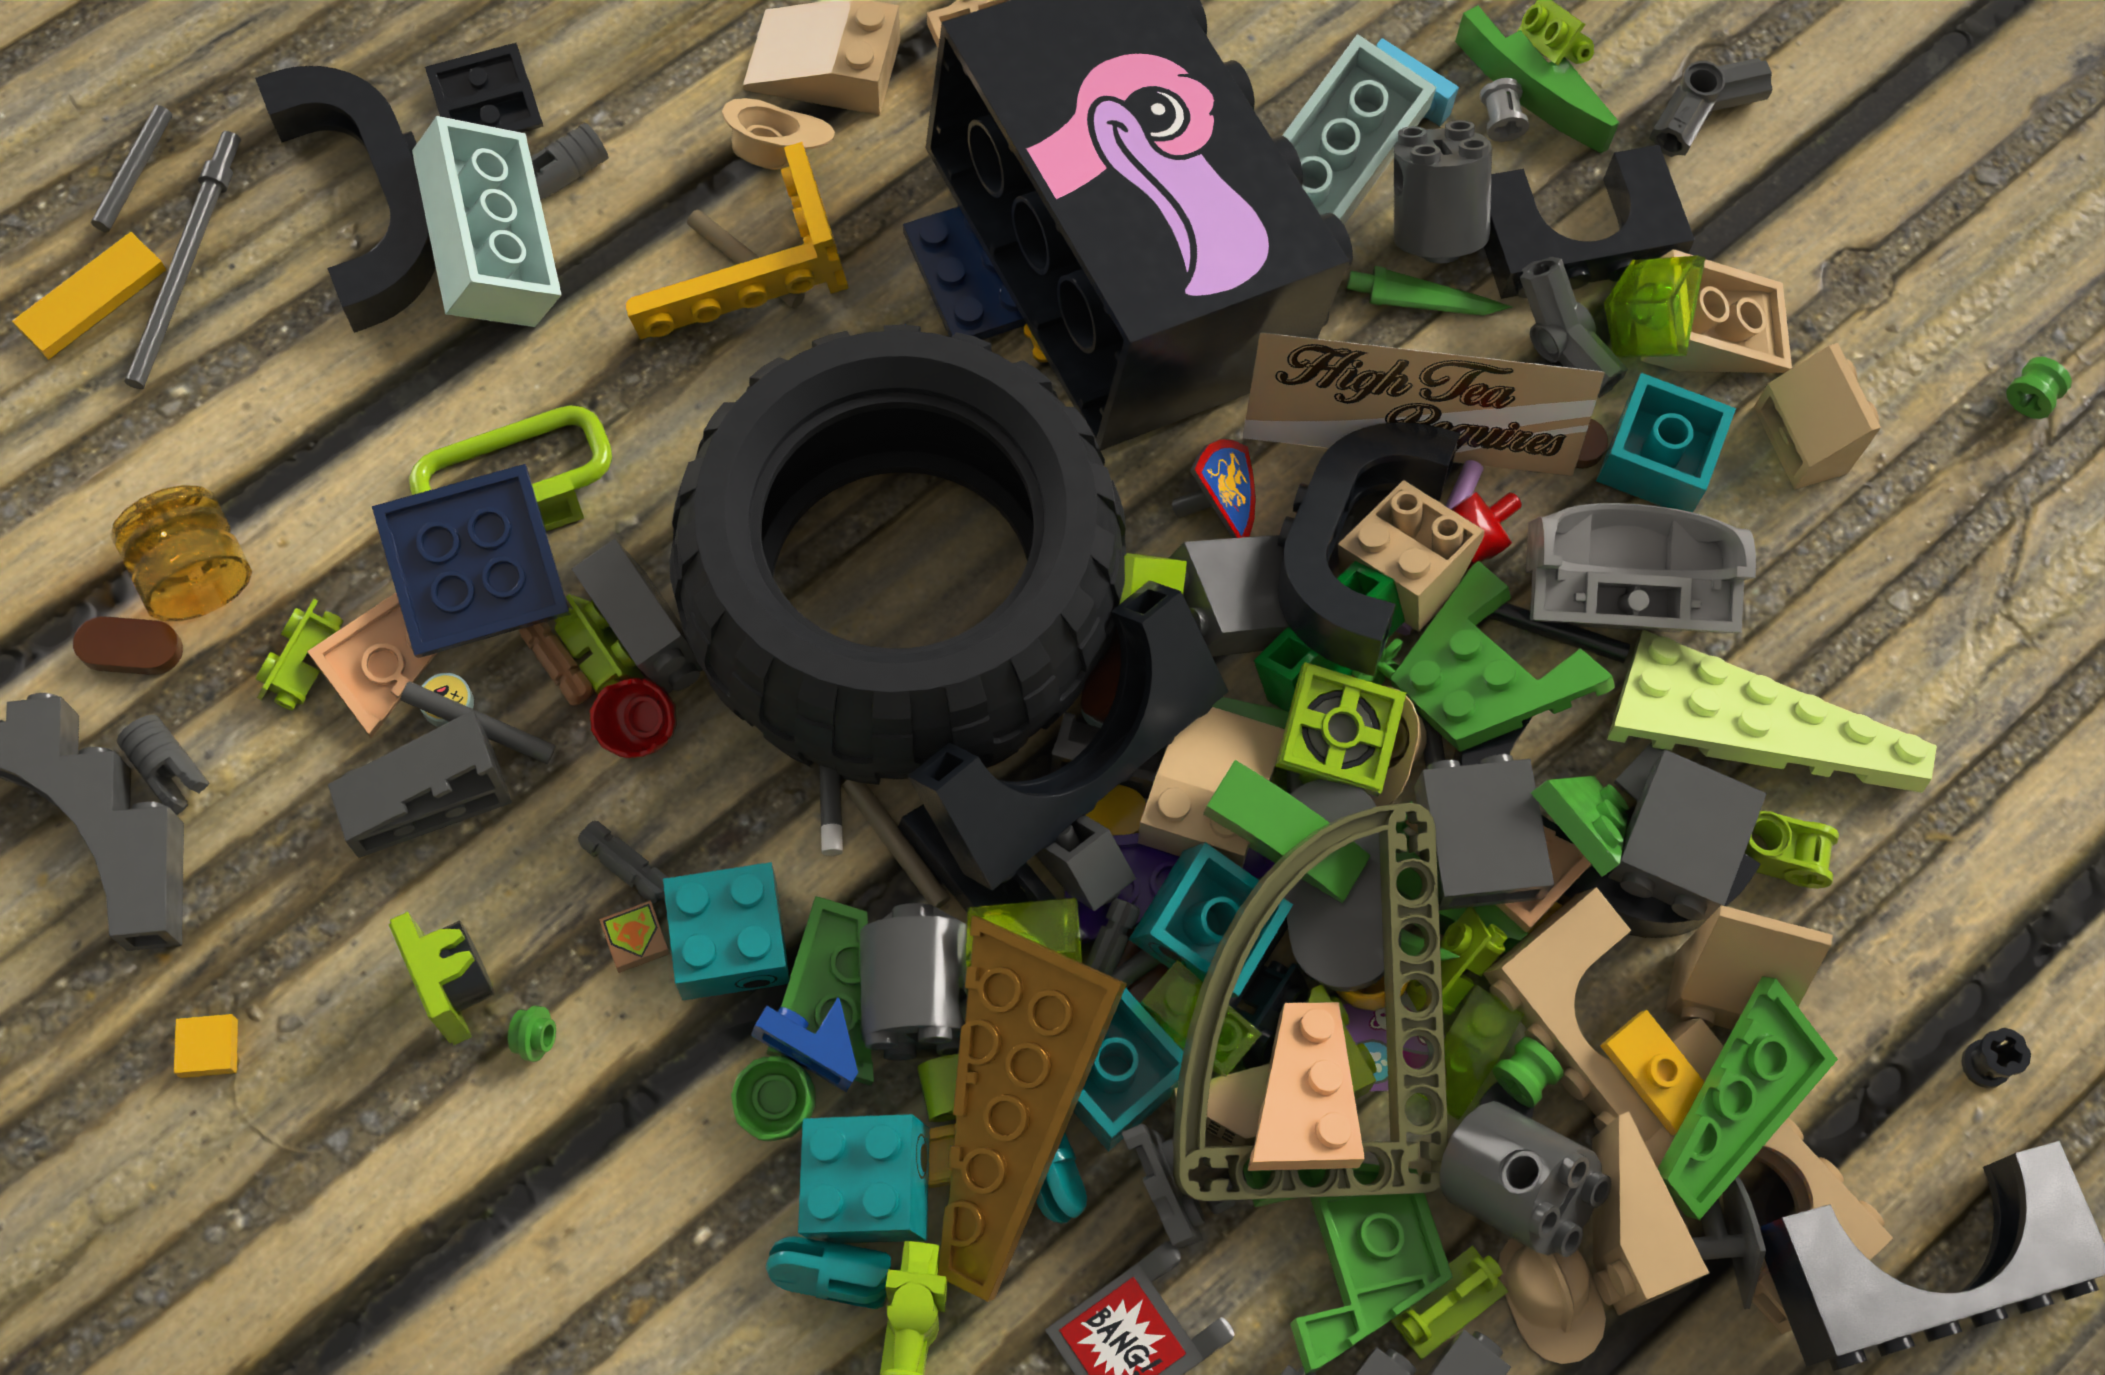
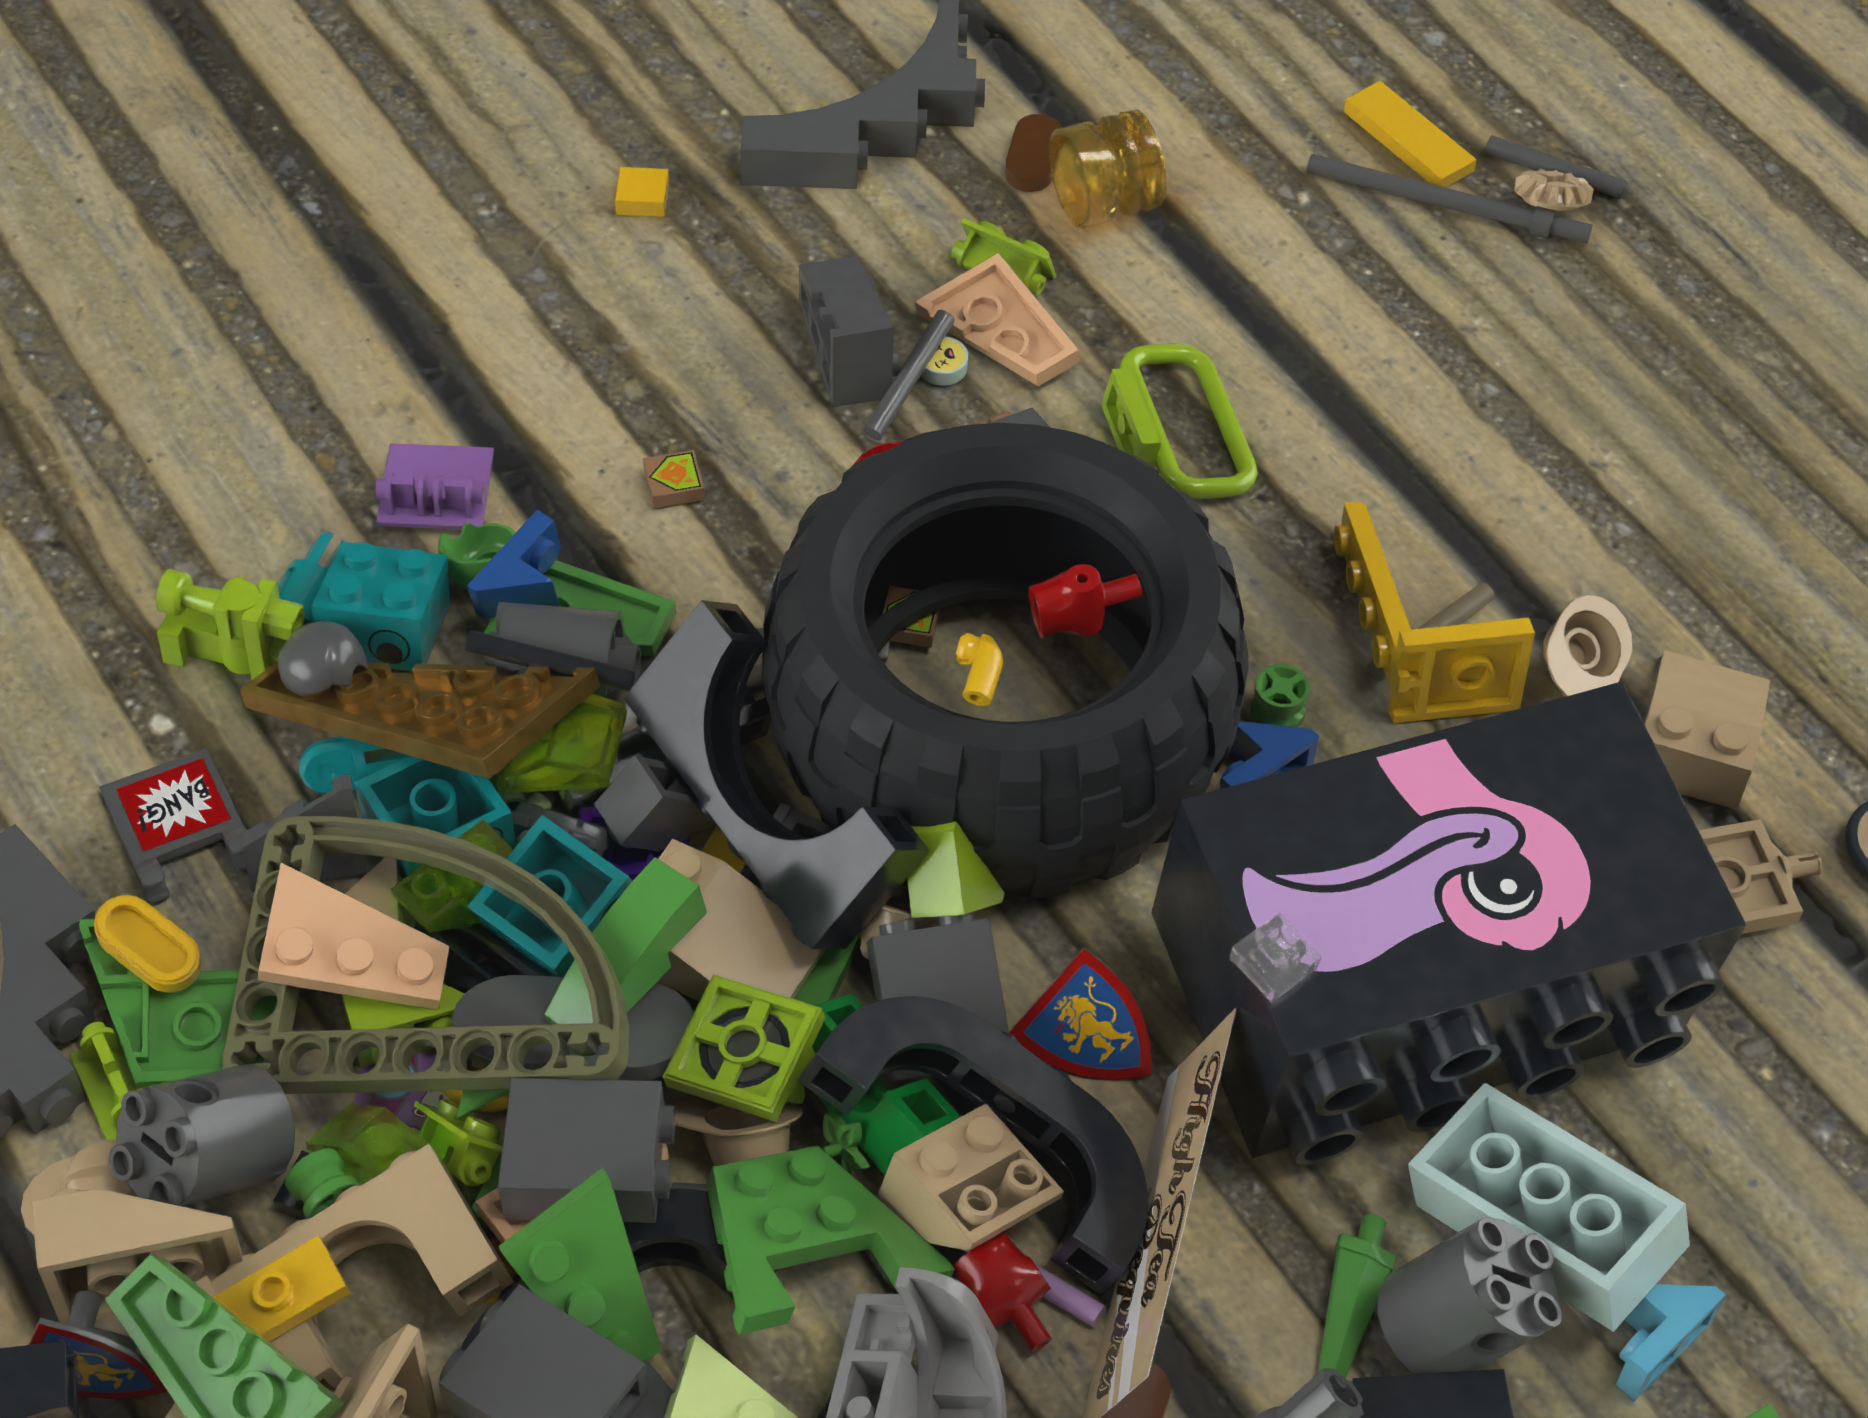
camera: 100 degrees right, 15 degrees down
dark grey hinge [117,715,210,815] -> none
black arch [255,66,436,333] -> none
dark blue plate [372,464,571,658] -> none
lime piece [388,912,495,1045] -> none
light aqua brick [412,116,561,327] -> none
black slope [425,42,544,133] -> none
bright green plate [508,1006,556,1062] -> none
dark grey hinge [531,122,609,200] -> none
dark grey axle [578,821,668,904] -> none
teal brick [663,862,790,1001] -> none
none -> yellow tile [94,895,201,993]
none -> dark grey hair [278,620,369,696]
none -> medium lavender hinge [376,443,494,530]
none -> black bar [465,630,635,692]
none -> yellow arm [956,633,1003,706]
none -> red piece [1028,564,1142,639]
none -> clear tile [1229,912,1322,1003]
none -> tan gear [1514,169,1594,211]

